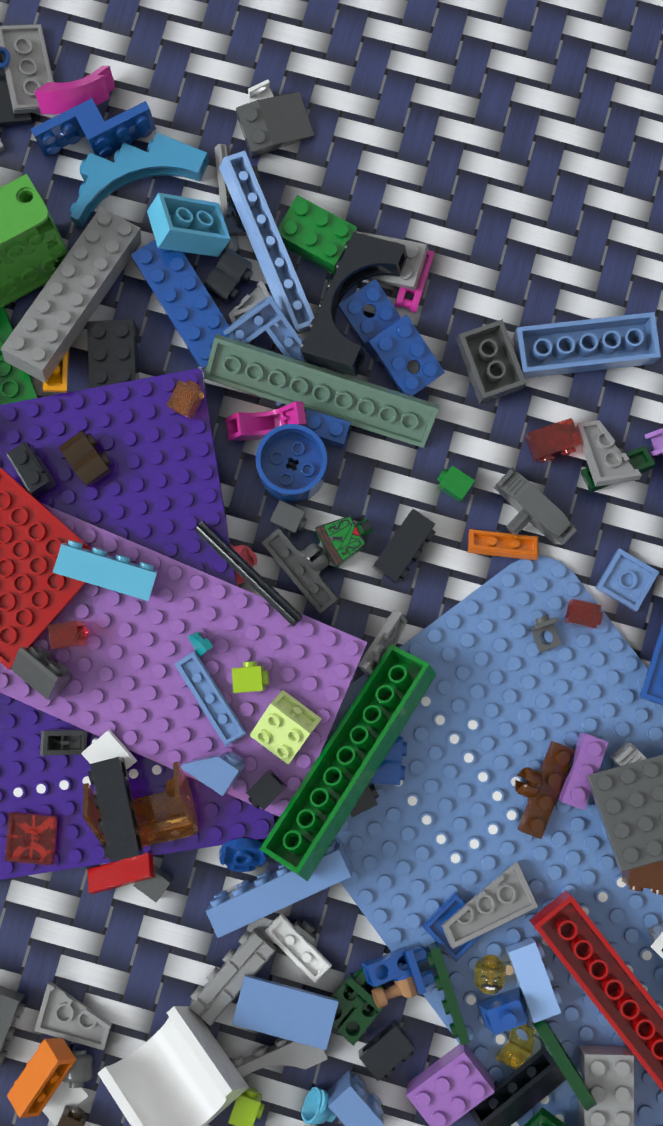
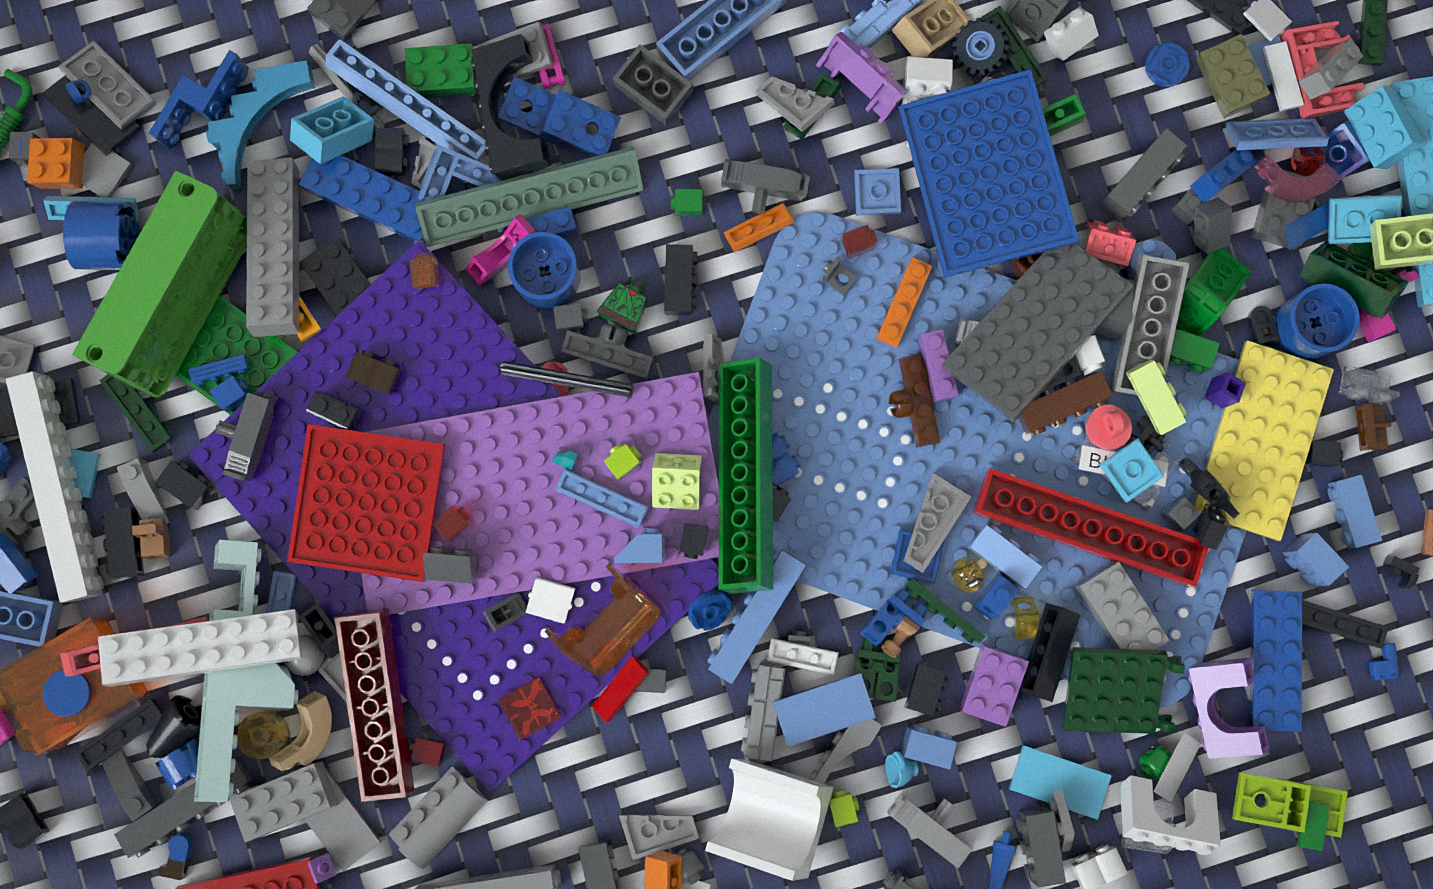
camera: 30 degrees left, 0 degrees up
dark pink arch [34,66,115,114] -> none
medium azure brick [53,540,158,601] -> none
black brick [88,757,144,862] -> none
clear red brick [525,418,581,463] -> none
dark green beam [532,1019,597,1111] -> none
none -> orange plate [876,257,932,348]

